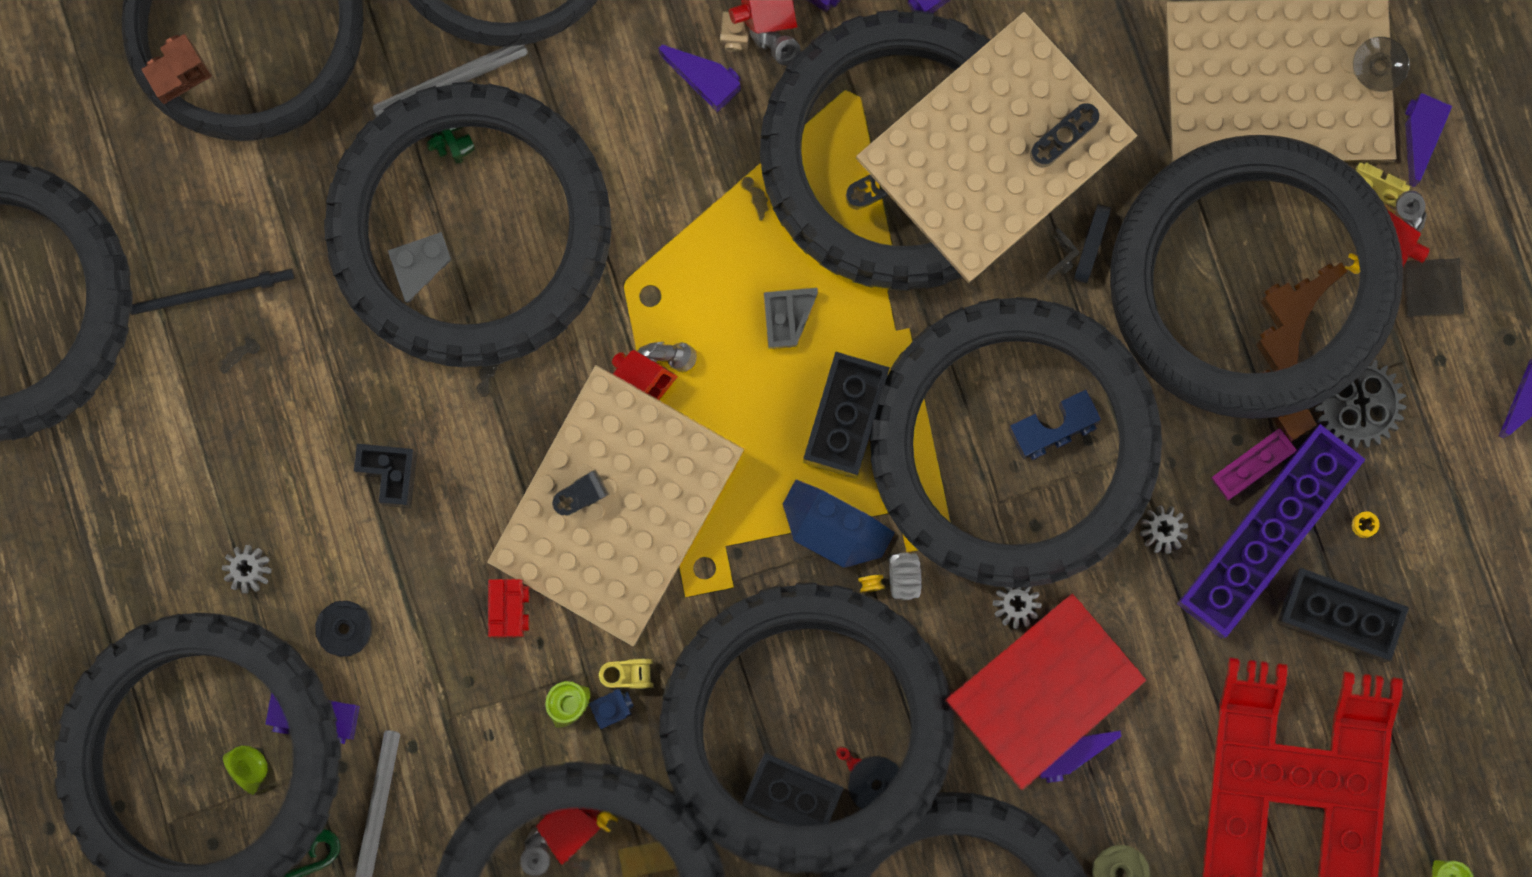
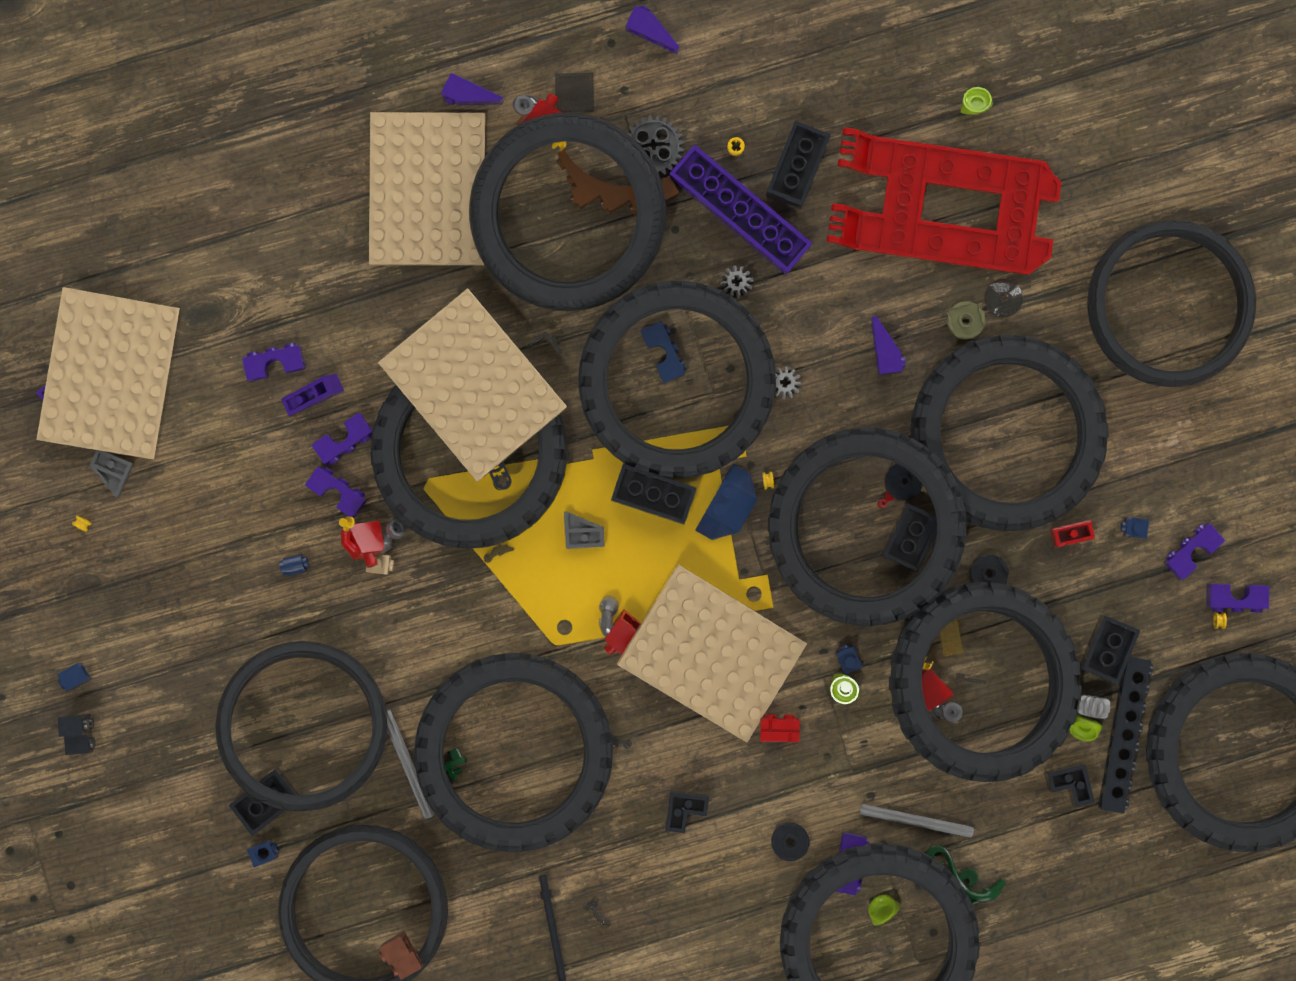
camera: 90 degrees left, 5 degrees up
light grey gear [222,545,271,594] -> none
dark grey wing [388,232,451,303] -> none
black piece [552,469,609,516] -> none
light yellow piece [599,659,654,689] -> none
dark purple slope [658,45,741,113] -> none
light grey gear [889,552,922,600] -> none
red piece [946,593,1146,790] -> none
black beam [1030,103,1099,168] -> none
black beam [1073,204,1111,284] -> none
magenta plate [1210,428,1297,501] -> none
clear smoke dish [1353,37,1410,92] -> none
light yellow hinge [1355,162,1410,207] -> none

